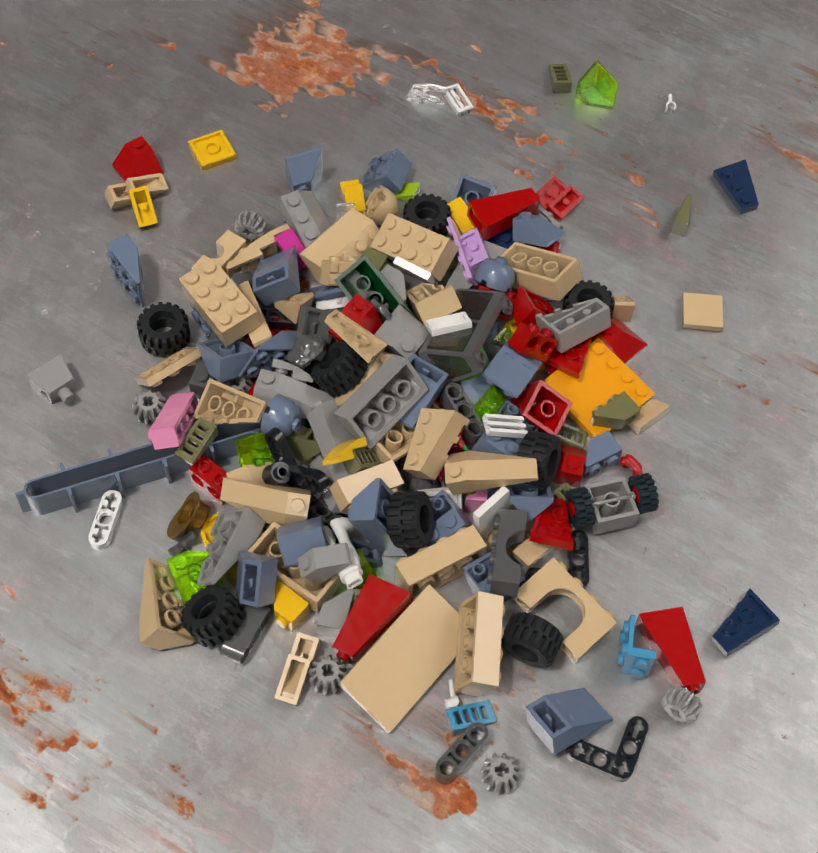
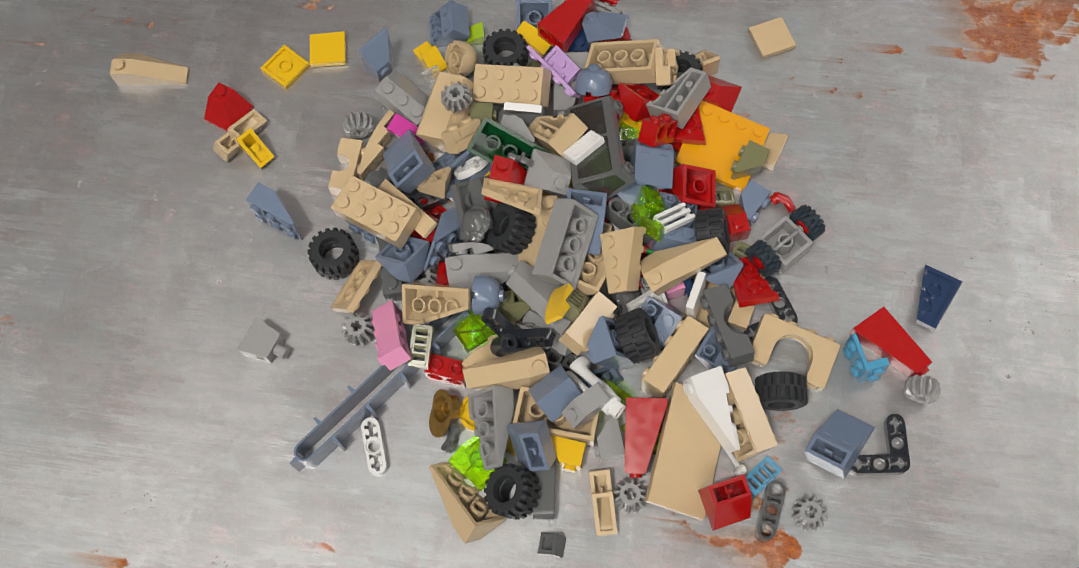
camera: 15 degrees left, 10 degrees up
none -> tan wedge [110,53,189,86]
none -> yellow tile [310,31,346,68]
none -> light grey gear [441,81,472,114]
none -> dark grey slope [537,532,566,558]
none -> clear neon green slope [631,203,664,242]
none -> tan slope [655,47,680,86]
none -> white wedge [682,366,740,454]
none -> red slope [698,474,752,531]

